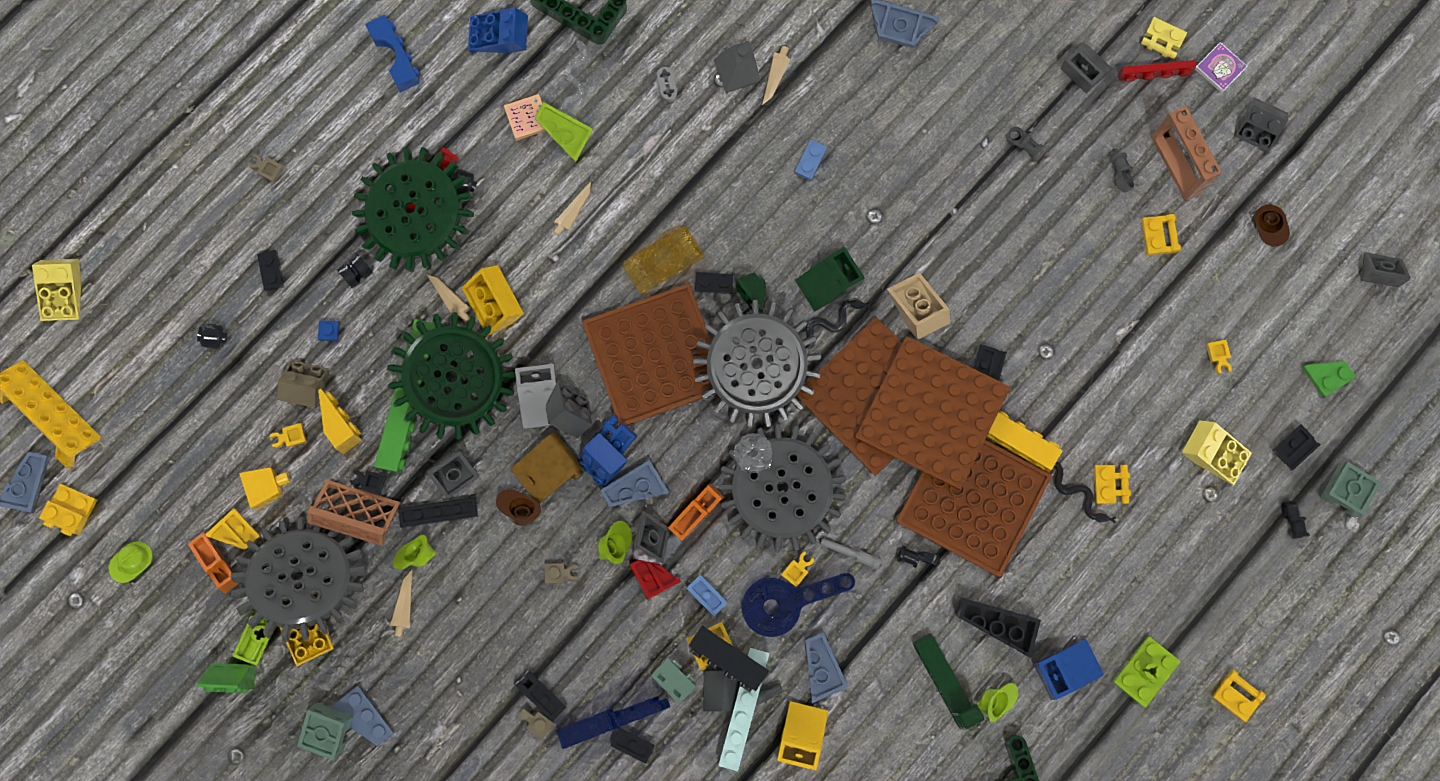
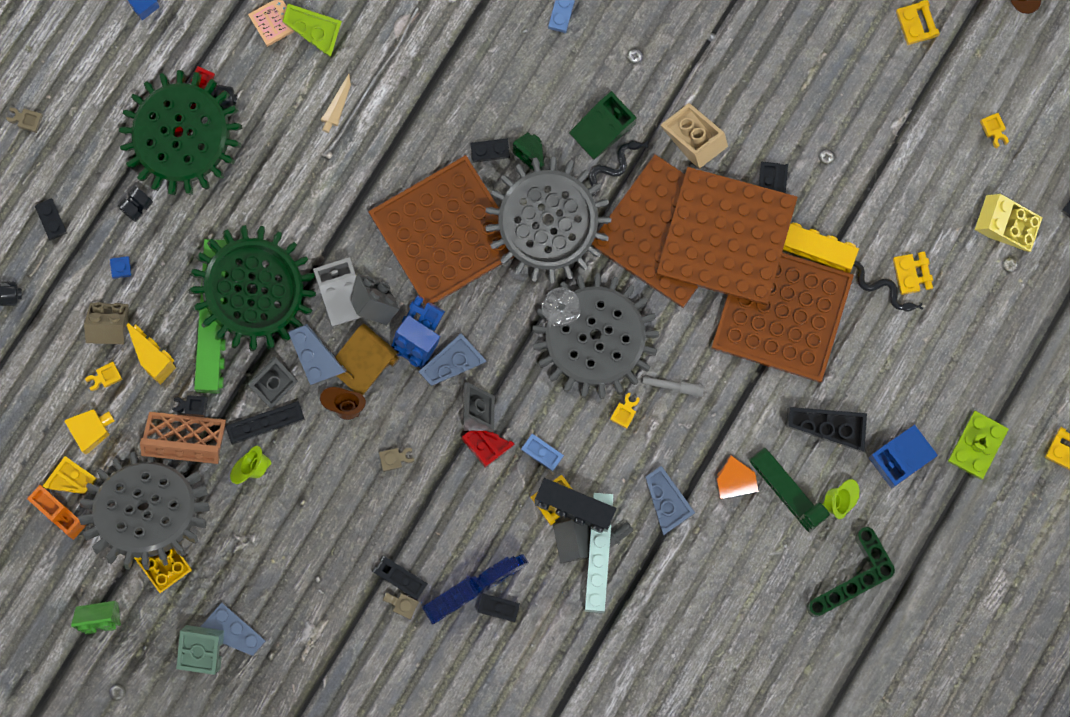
camera: 10 degrees left, 0 degrees up
lime piece [233,610,271,666] -> none
tan bar [390,570,412,637] -> none
tan bar [427,274,470,324] -> none
yellow slope [461,265,524,336] -> none
lime piece [598,521,632,565] -> none
clear yellow slope [621,225,705,296] -> none
sand green piece [651,658,696,705] -> none
orange slope [668,484,725,541] -> none
clear blue beam [742,573,855,637] -> none
yellow slope [776,701,828,771] -> none
black connector [897,545,939,568] -> none
none -> sand blue wing [288,324,347,385]
none -> orange slope [716,455,758,499]

